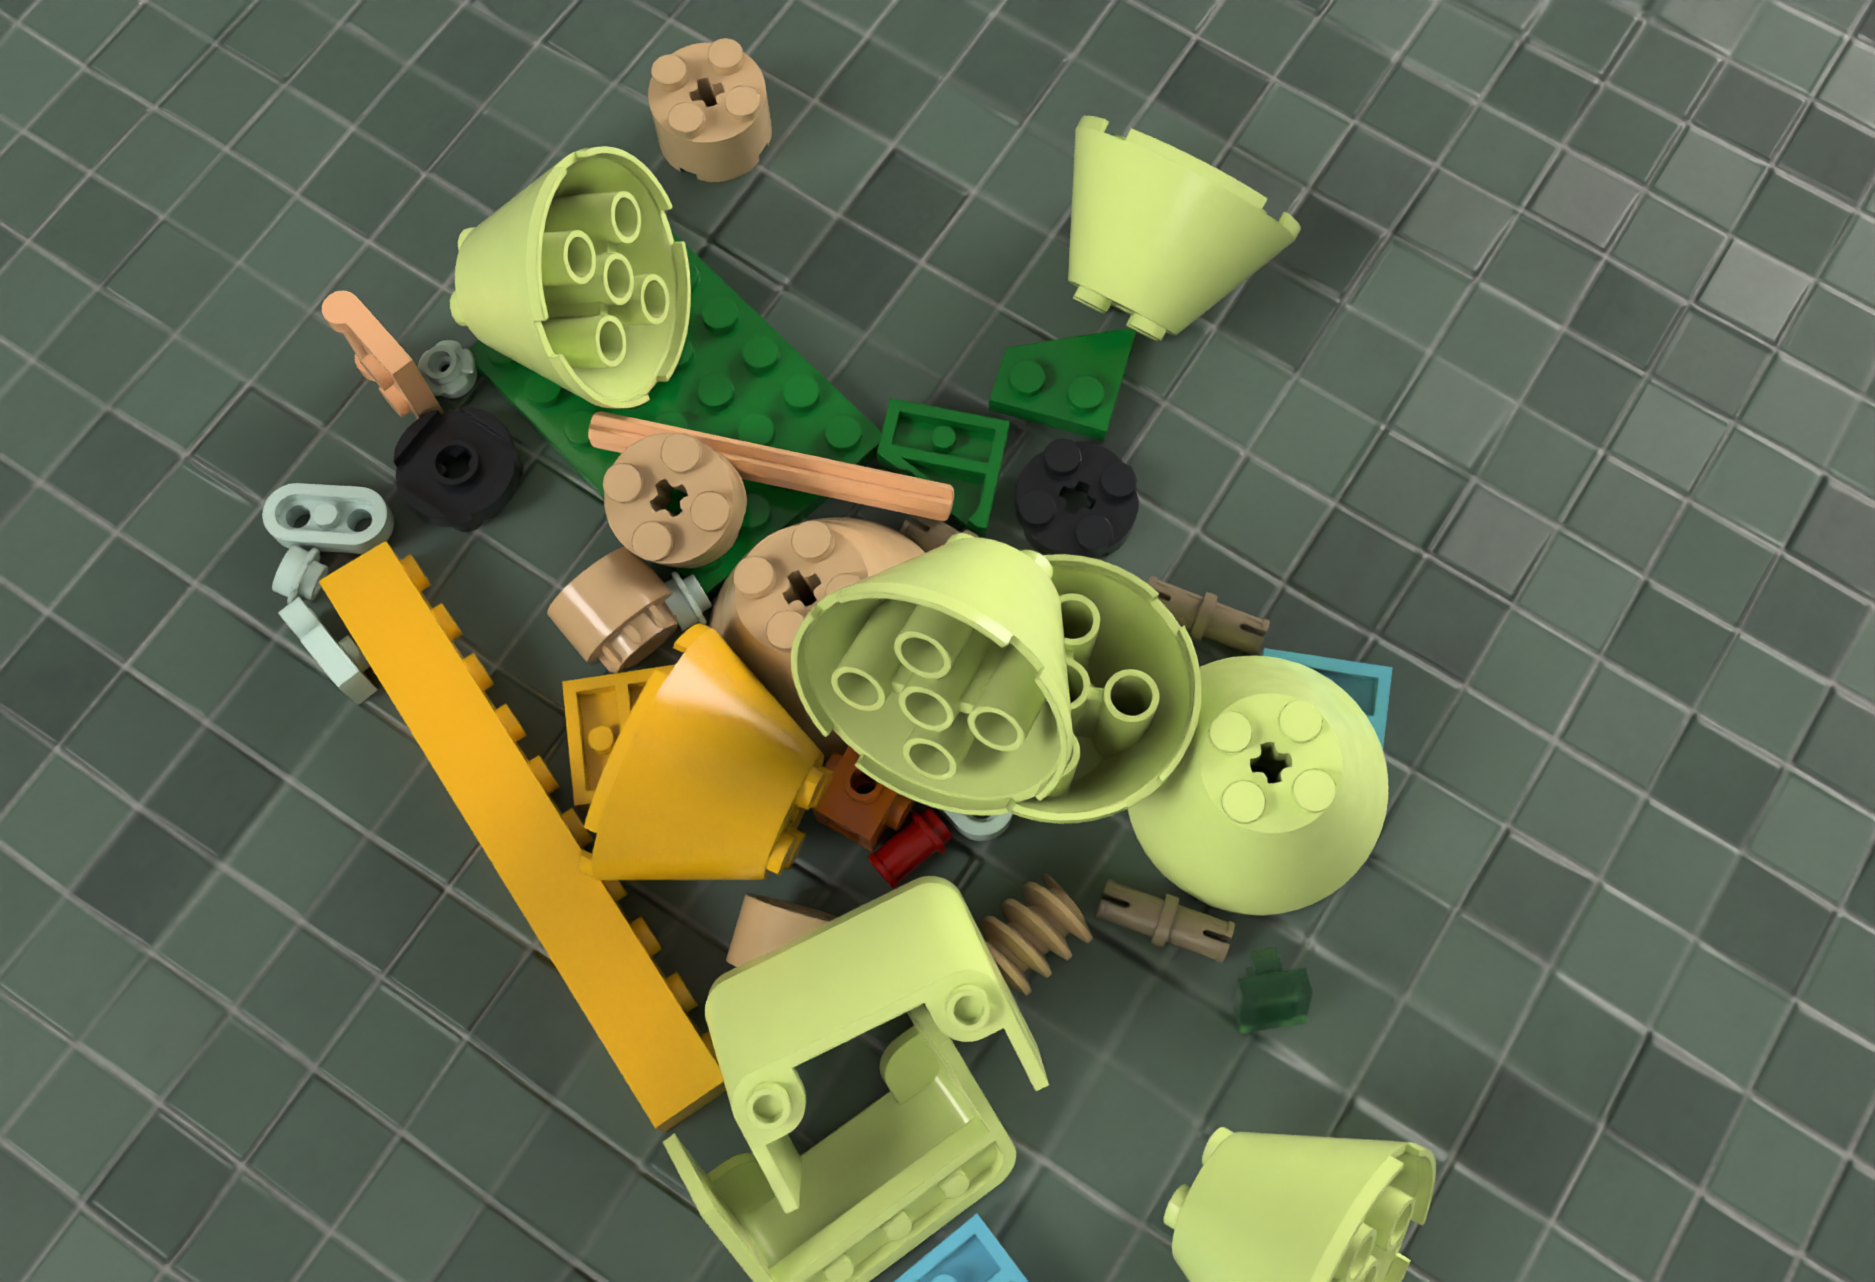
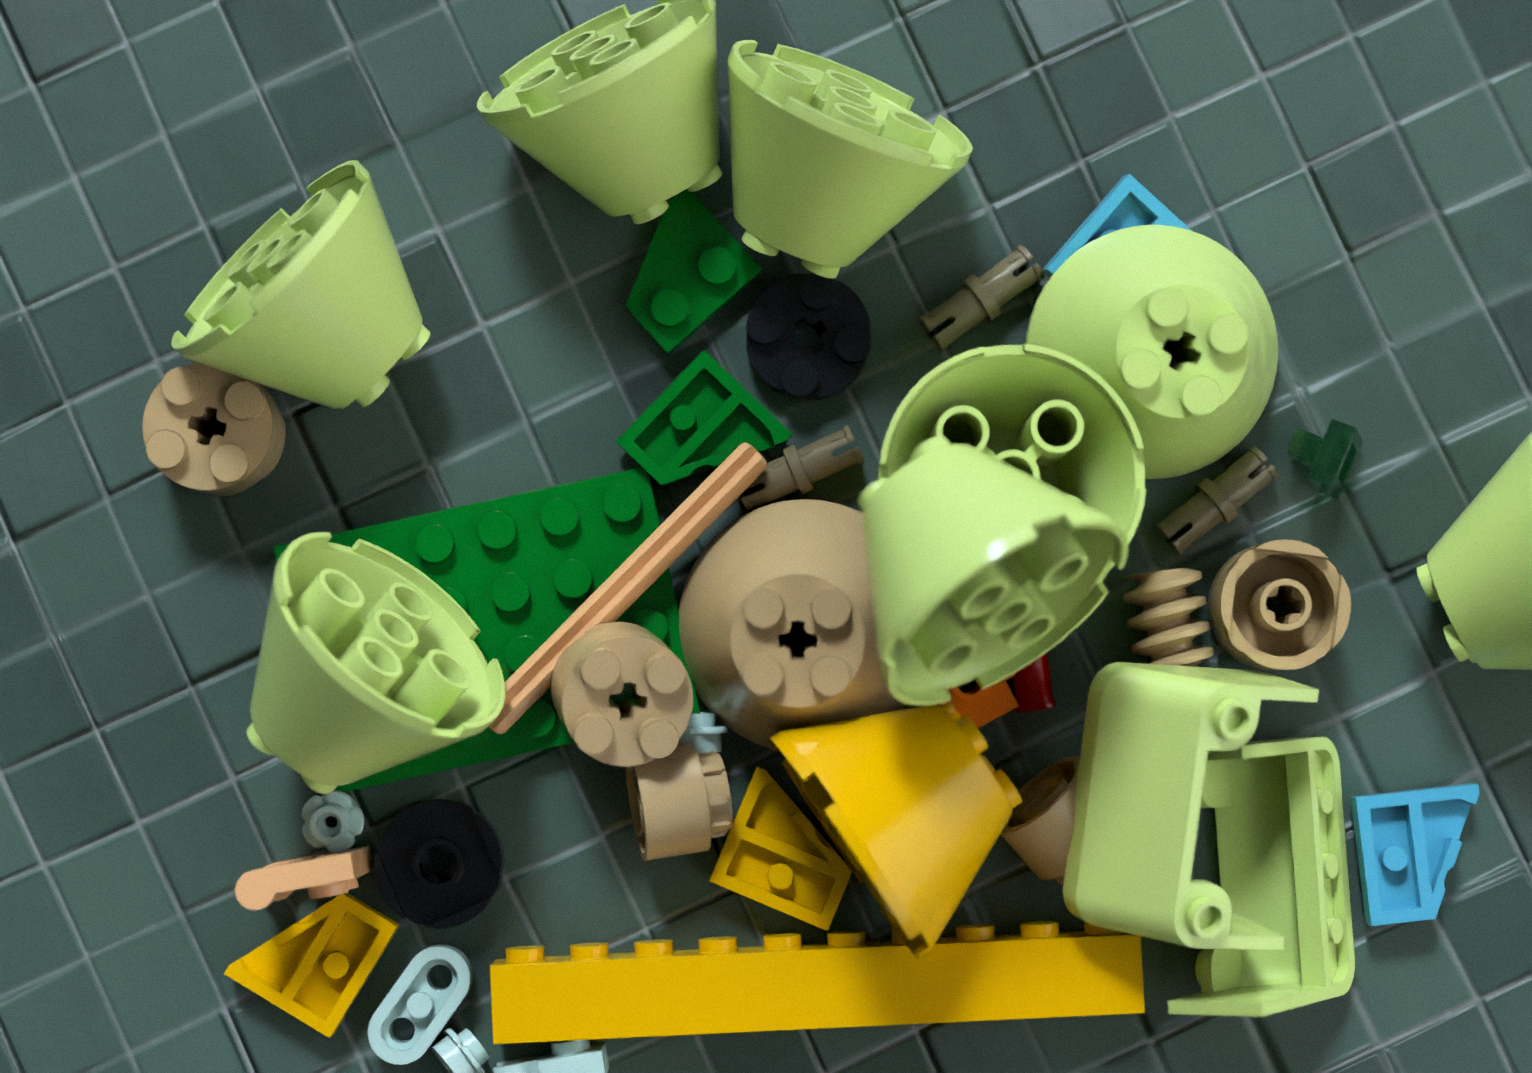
camera: 60 degrees left, 15 degrees up
none -> yellowish green cone [171,160,431,409]
none -> yellow wing [224,893,400,1038]
none -> yellowish green cone [728,40,973,279]
none -> tan brick [1208,540,1351,671]

